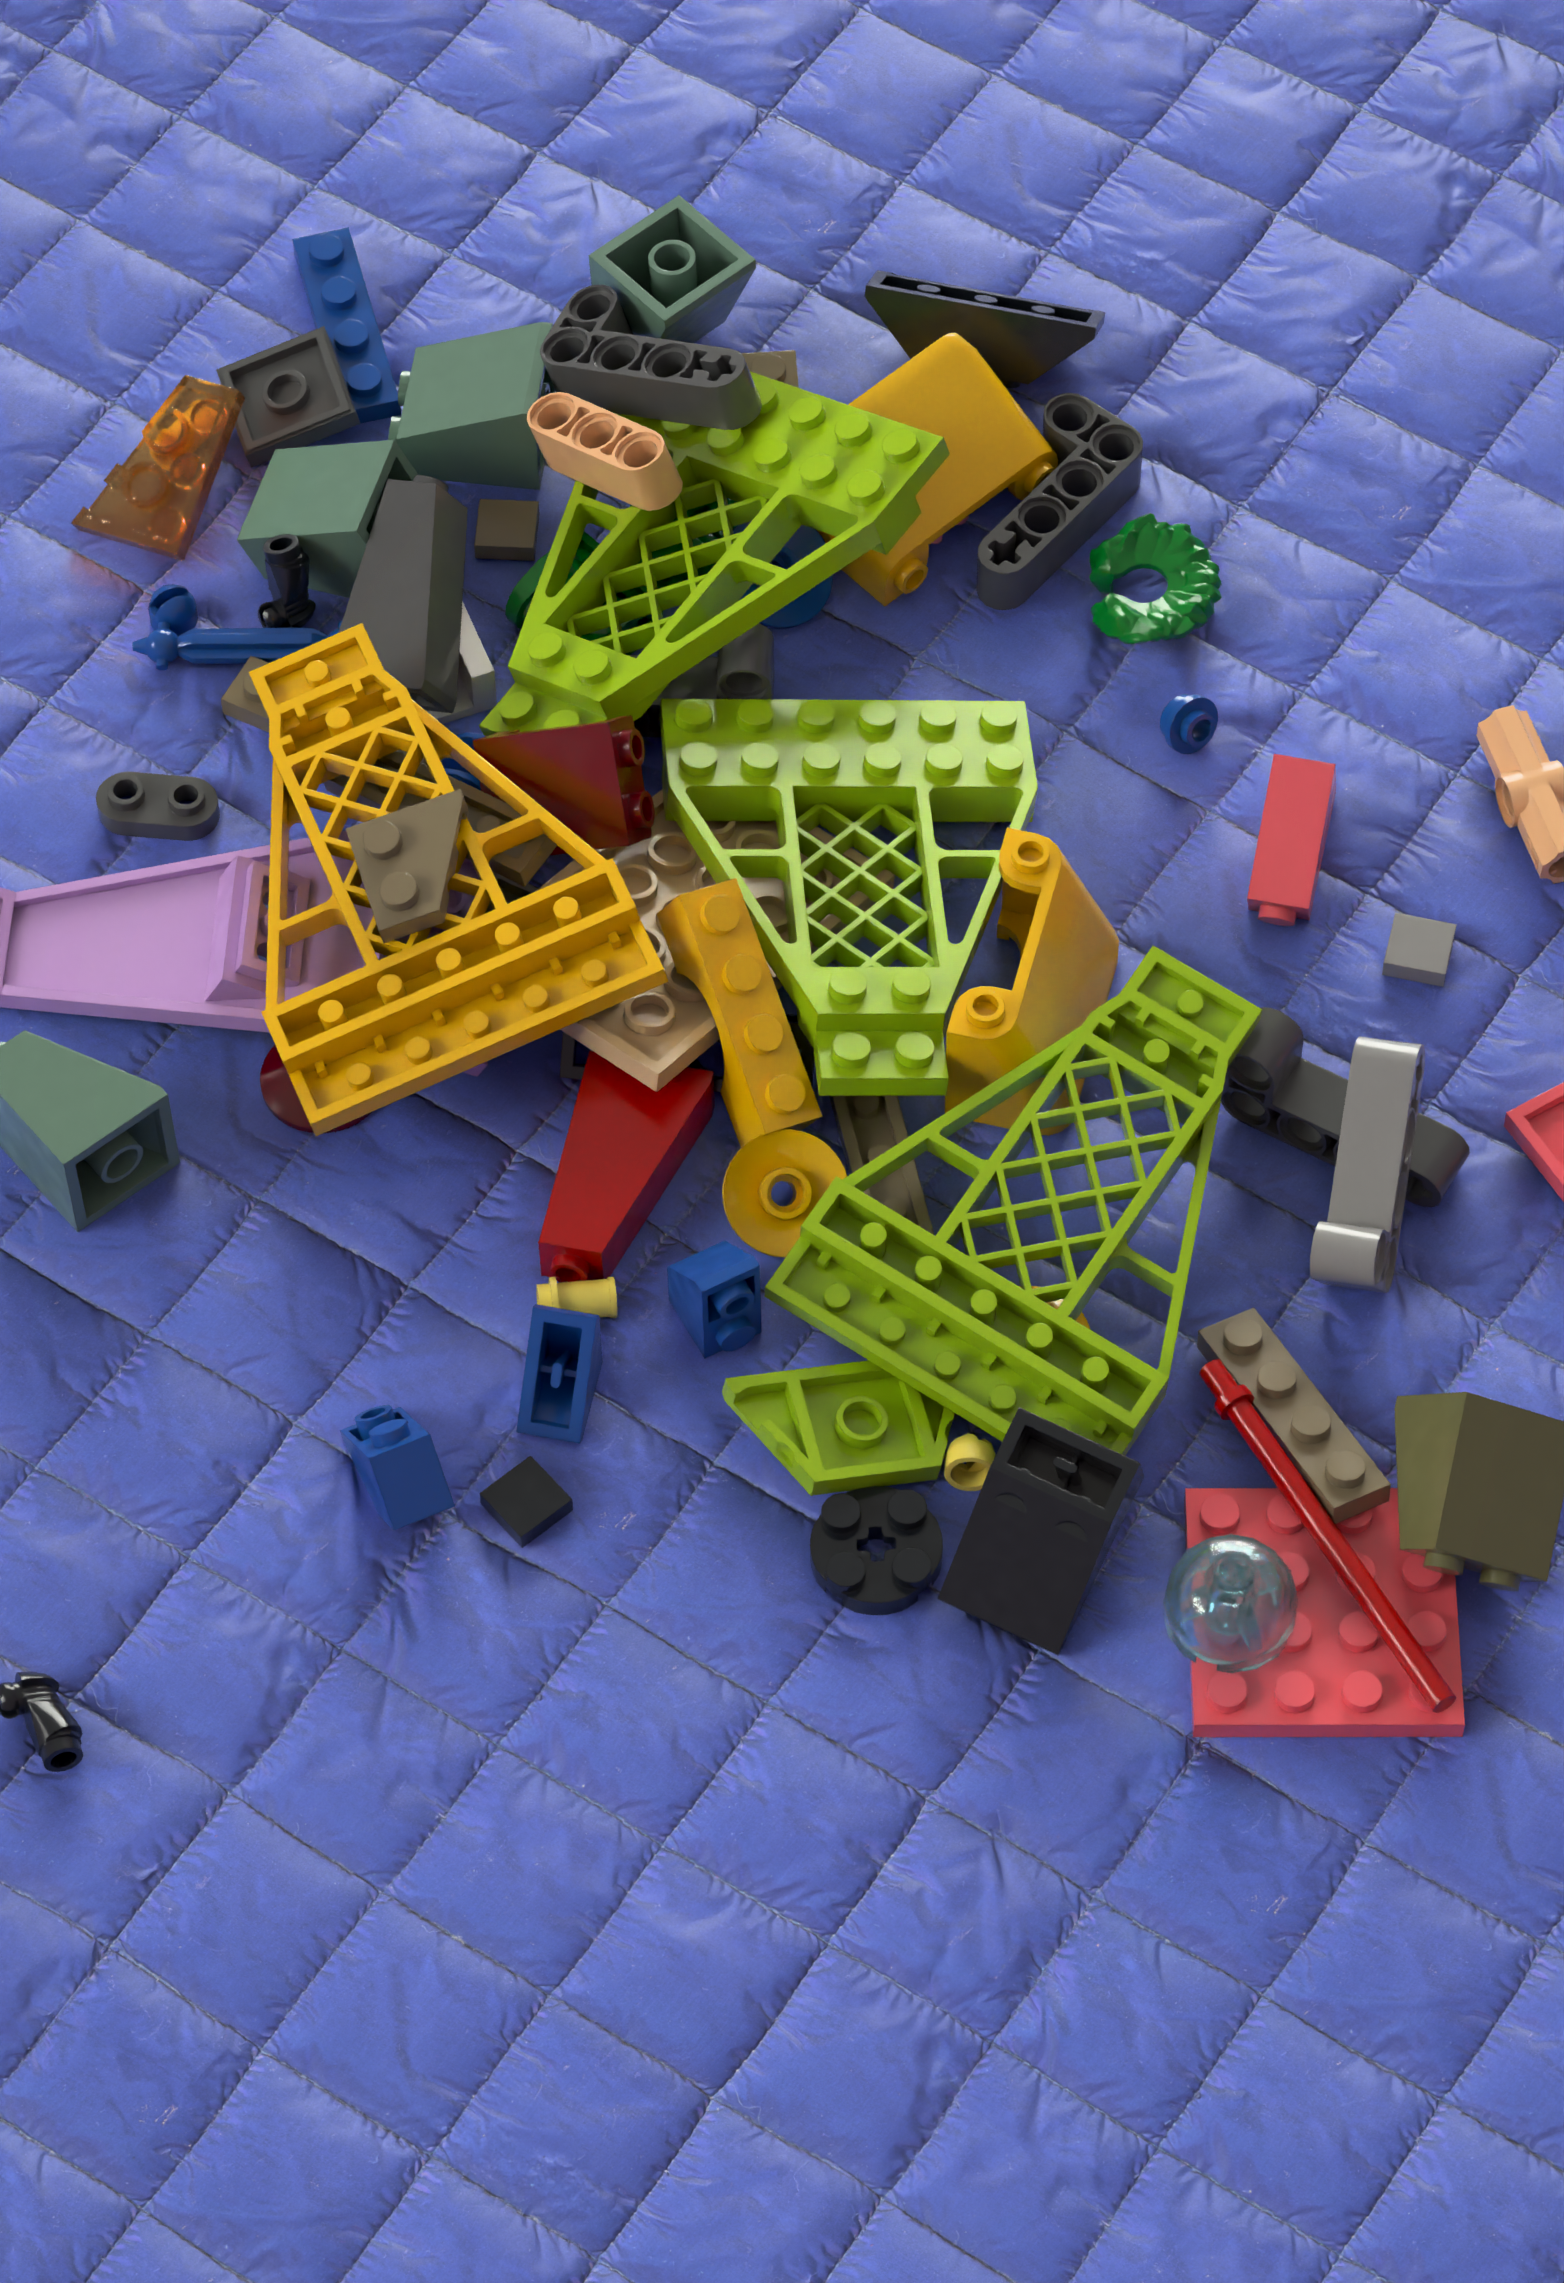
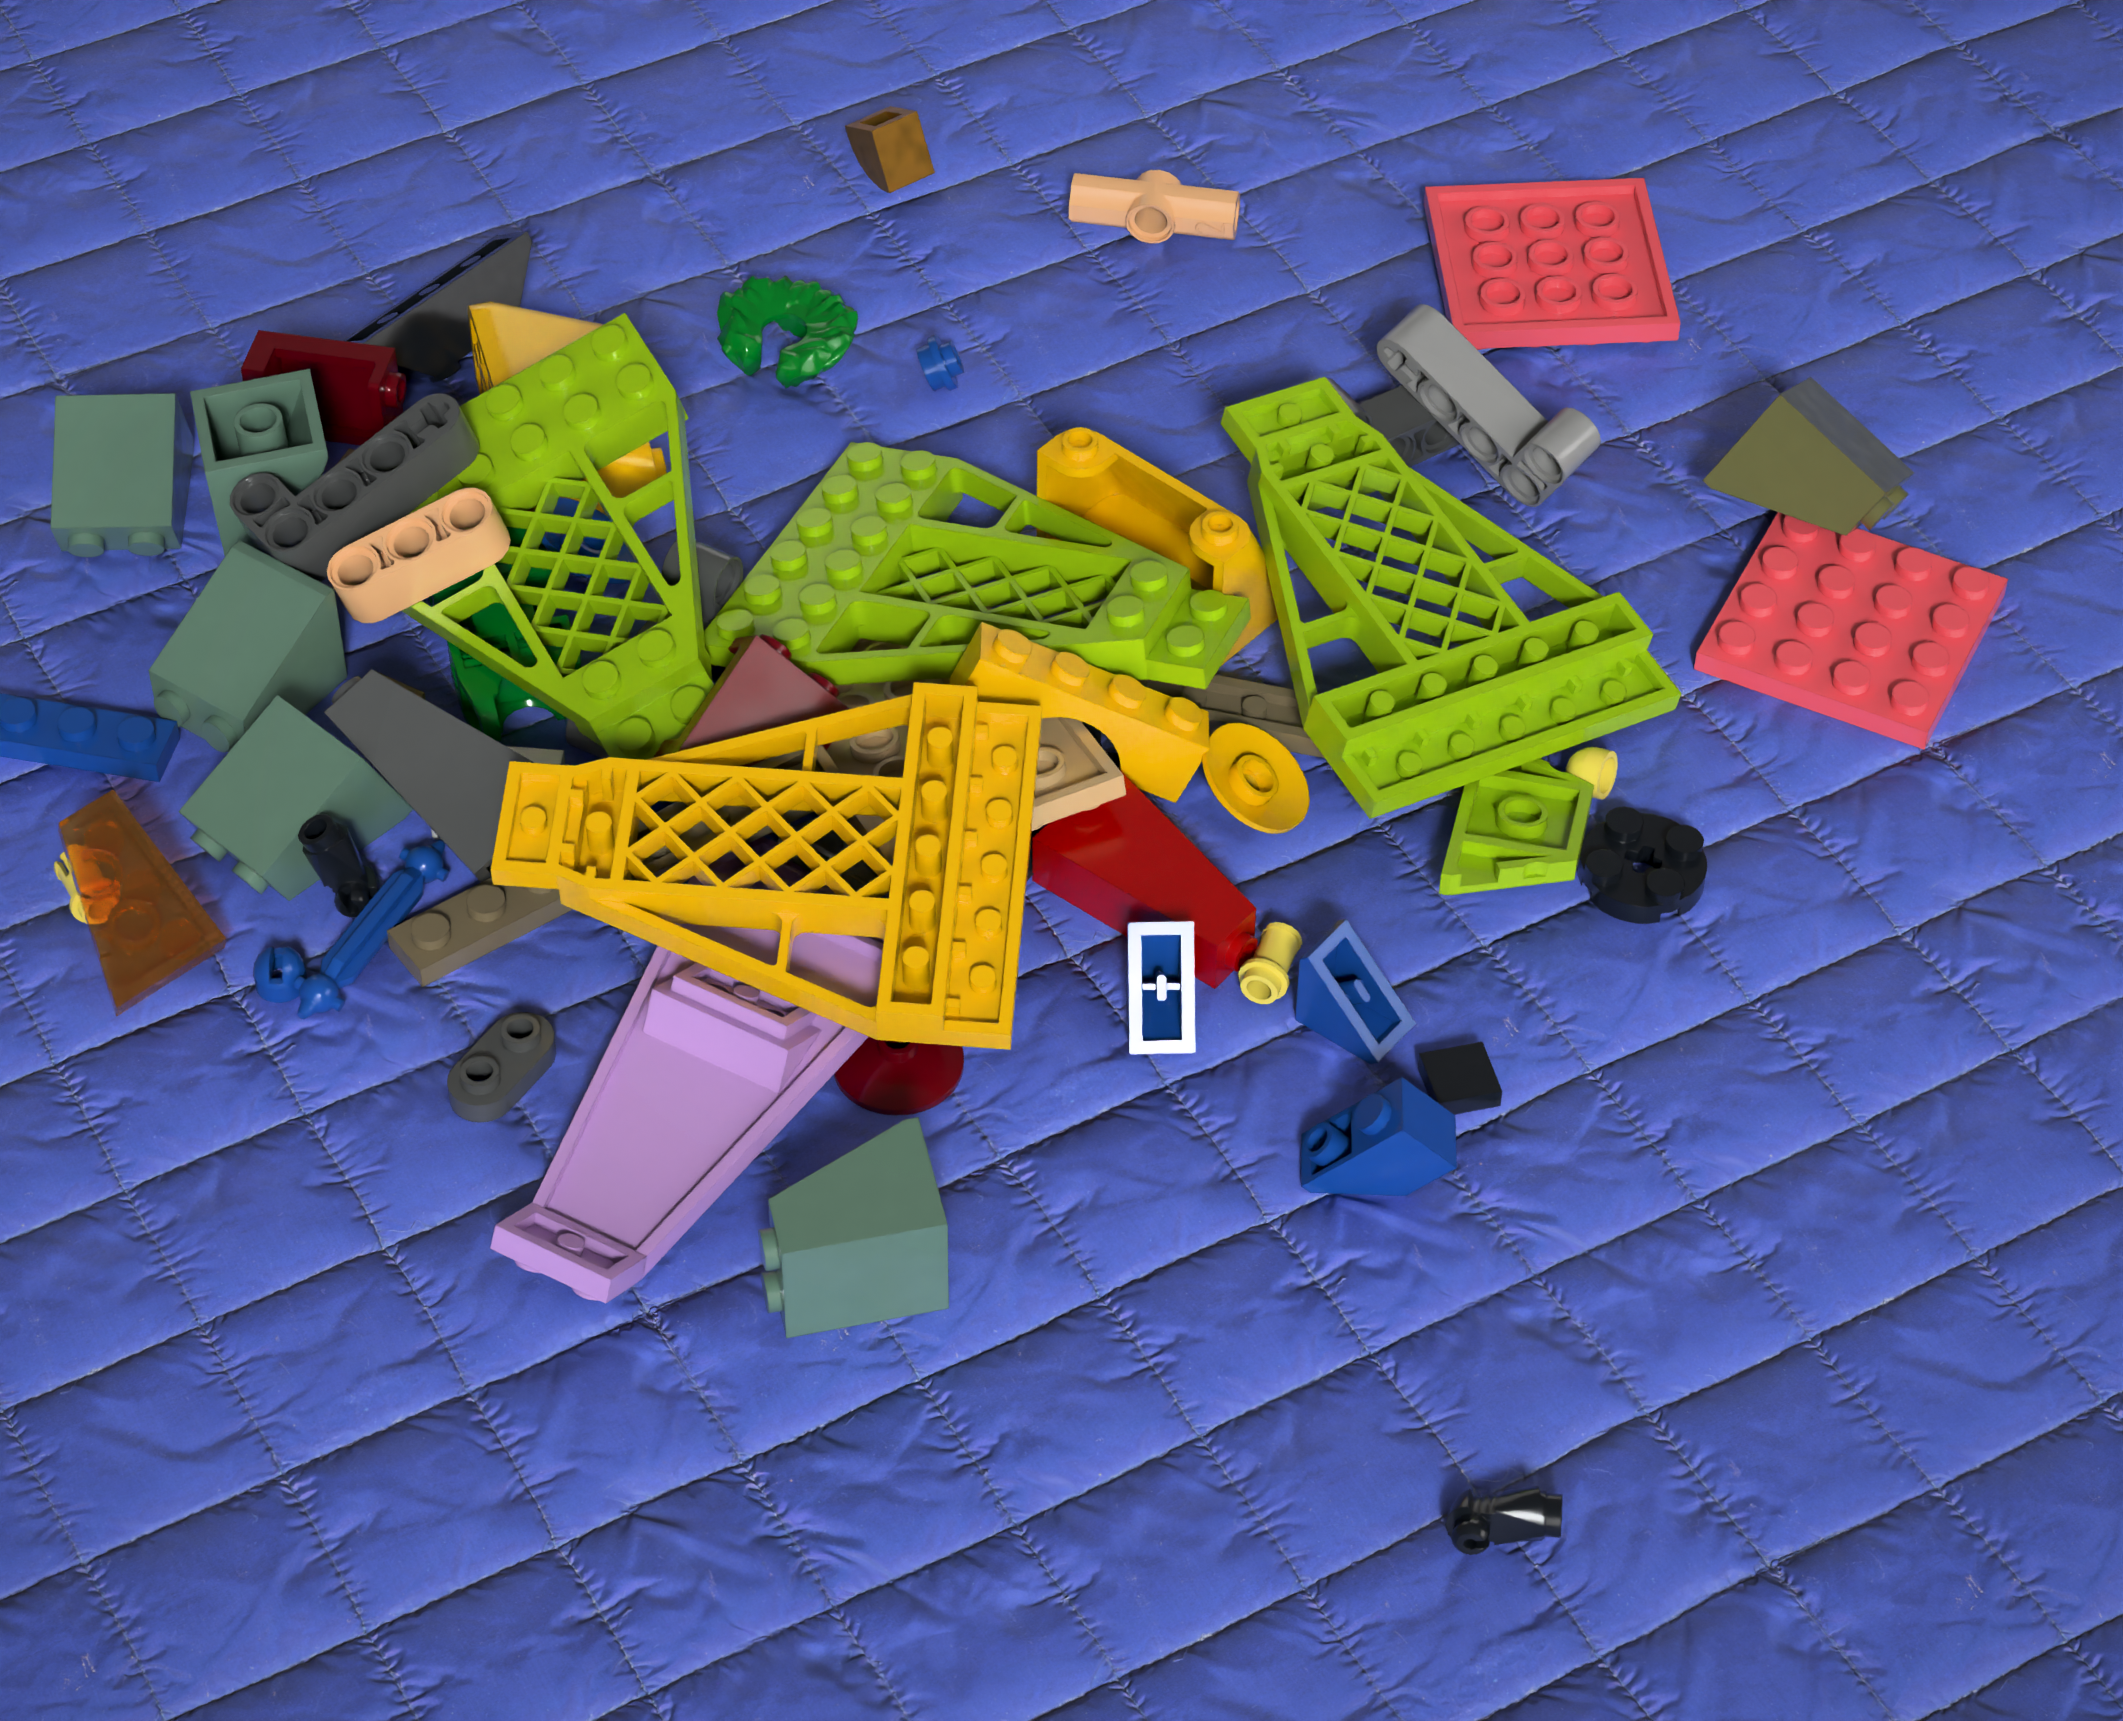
camera: 65 degrees left, 10 degrees down
dark grey plate [216,326,360,468] -> none
dark tan wing [346,789,468,943] -> none
blue slope [667,1240,762,1359] -> none
black slope [938,1407,1144,1656] -> none
dark grey beam [976,393,1143,610] -> none
clear light blue cylinder [1163,1534,1298,1673] -> none
dark tan plate [1197,1307,1391,1524] -> none
red bar [1199,1359,1456,1713] -> none
coral slope [1247,754,1336,926] -> none
light grey tile [1382,913,1457,987] -> none
none -> sand green slope [50,393,194,557]
none -> dark red panel [241,330,406,446]
none -> pearl gold brick [845,106,935,193]
none -> slope [1126,921,1195,1054]

